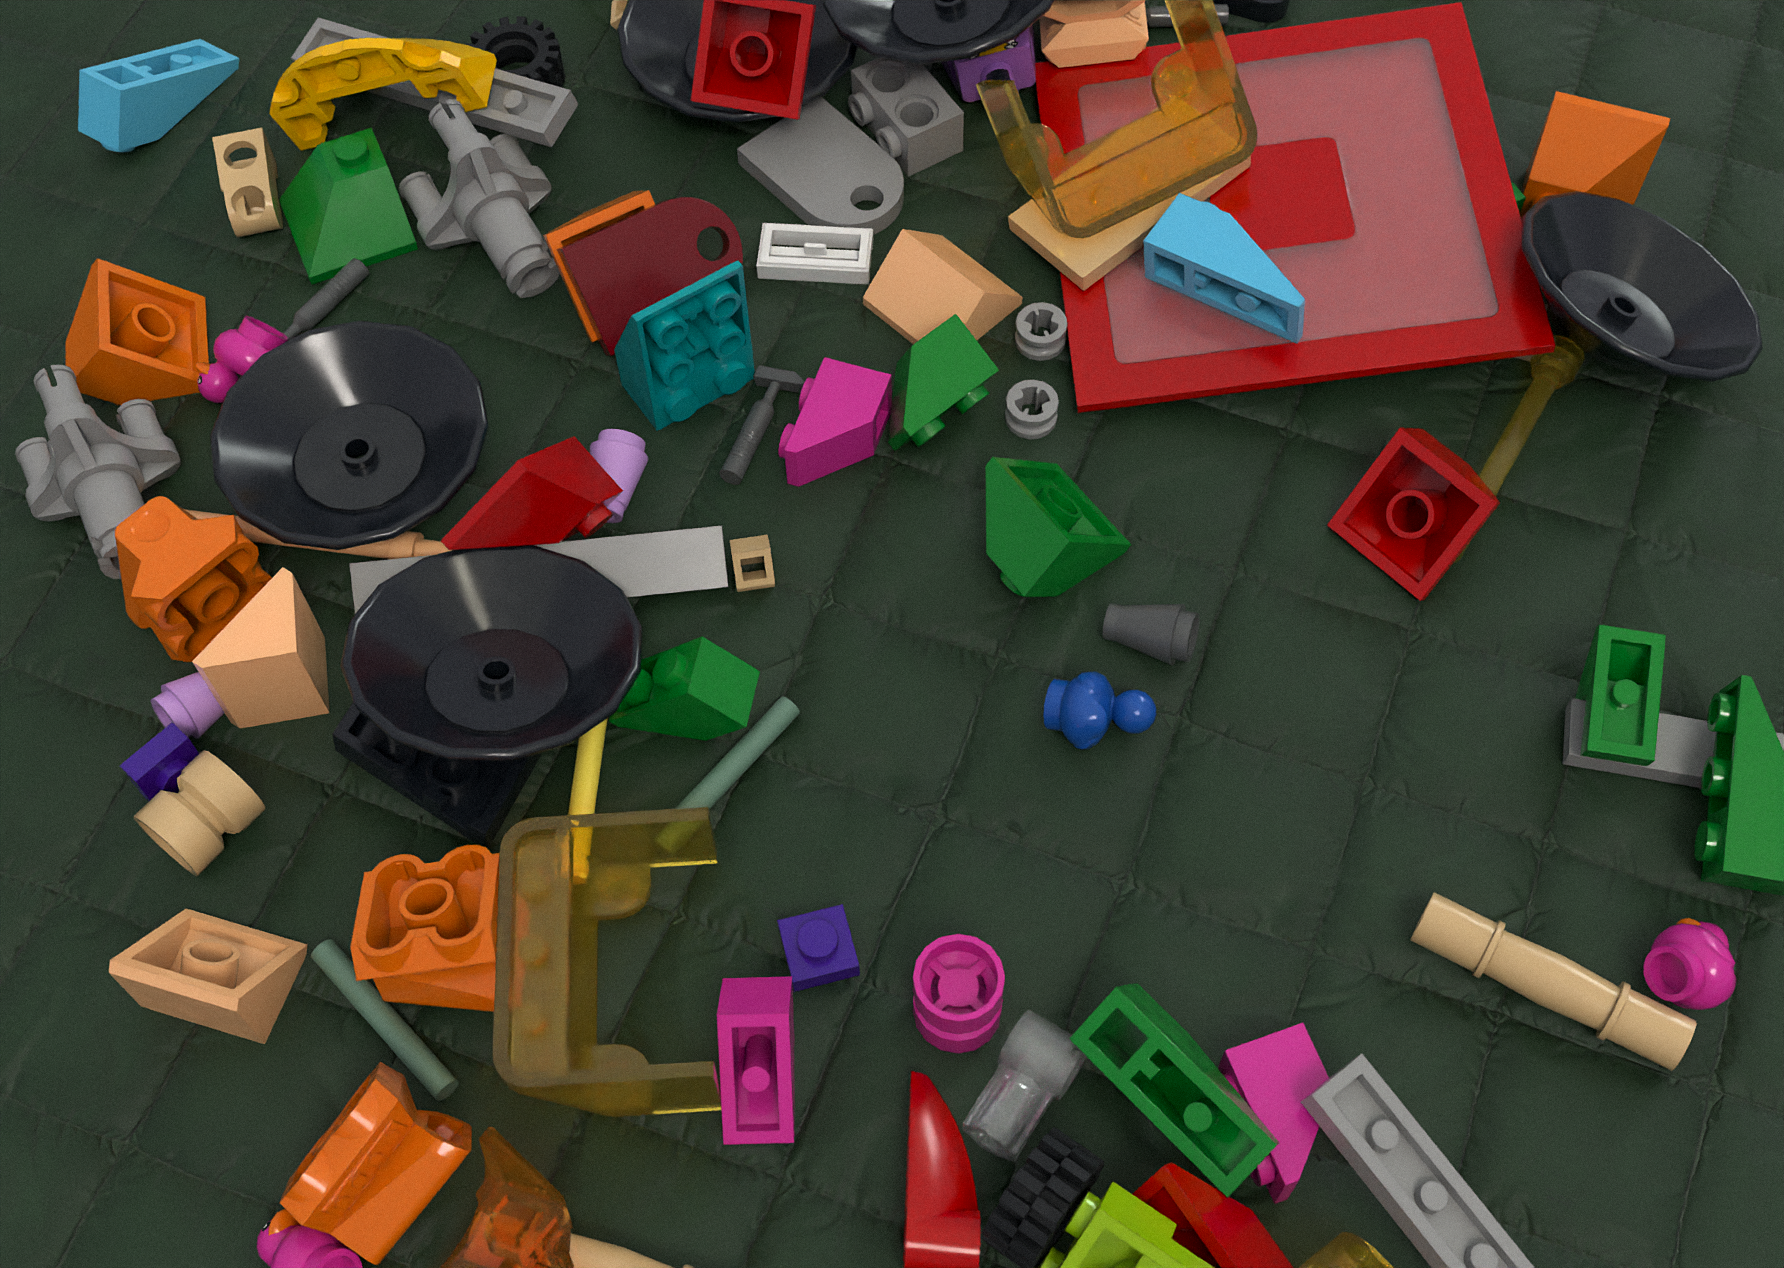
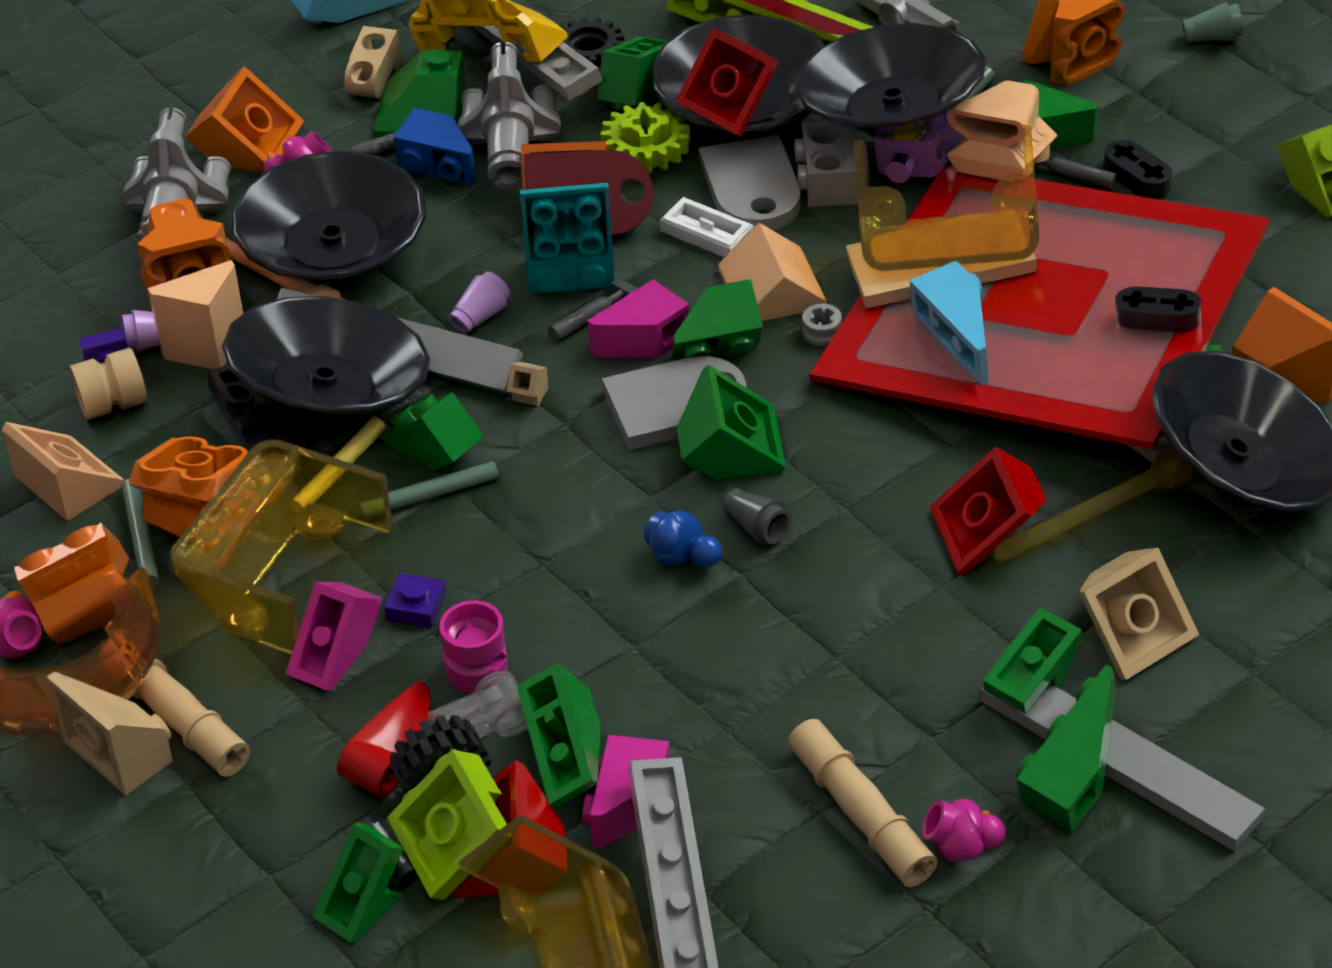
camera: 30 degrees right, 15 degrees down
red slope [441,436,623,550] -> none
light grey bush [1005,379,1059,439] -> none
none -> blue slope [393,108,476,186]
none -> green slope [597,36,668,110]
none -> lime gear [601,102,690,173]
none -> light grey tile [602,356,746,451]
none -> tan slope [1079,547,1199,681]
none -> black beam [1115,286,1202,333]

